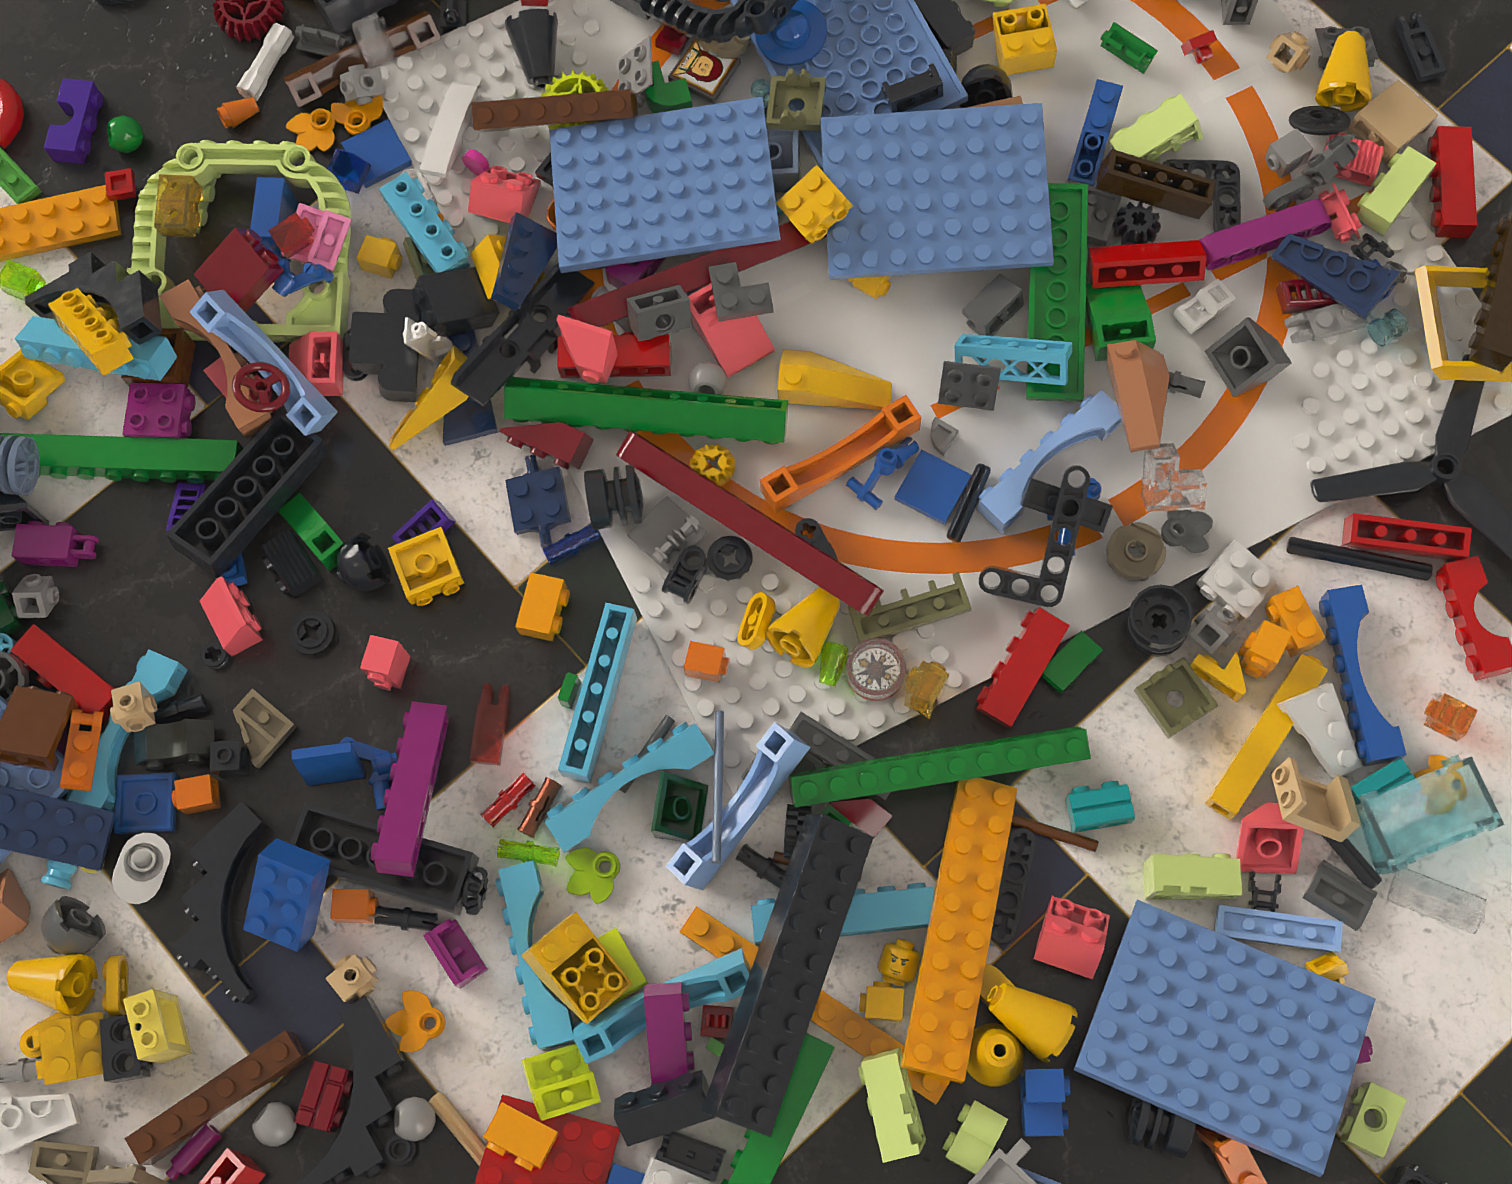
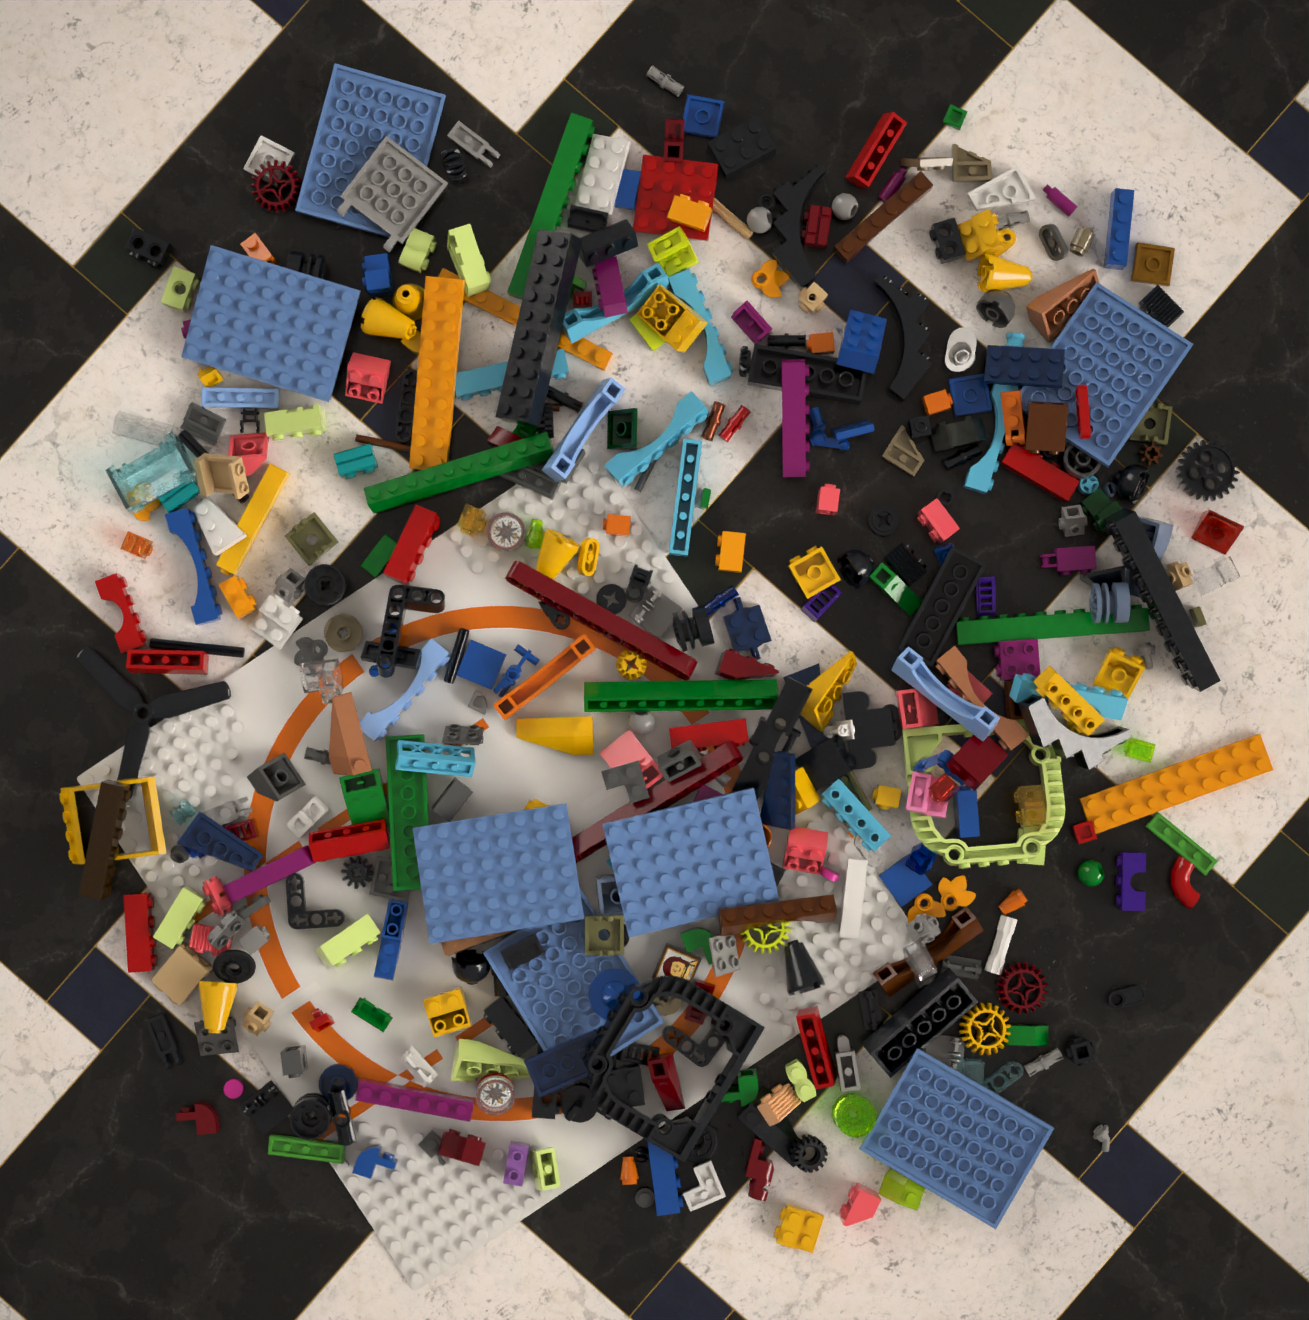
camera: 165 degrees right, 15 degrees up
yellow plate [102,954,128,1017] -> none
tan brick [110,681,157,733] -> none
light yellow window [123,989,192,1064] -> none
dark red piece [232,362,290,413] -> none
clear red hinge [470,683,510,766] -> none
clear neon green pin [497,839,560,867] -> none
coral slope [556,315,618,384] -> none
lime plate [565,848,620,904] -> none
sand blue axle [712,711,724,864] -> none
clear light blue pin [750,79,771,108] -> none
yellow plate [776,165,853,244] -> none
olive hinge [848,572,971,645] -> none
yellow brick [859,981,904,1023] -> none
yellow head [877,938,921,986] -> none
dark brown brick [1096,149,1216,220] -> none
yellow slope [1190,652,1246,702] -> none
light orange brick [1238,620,1292,678] -> none
black piece [1351,233,1394,262] -> none

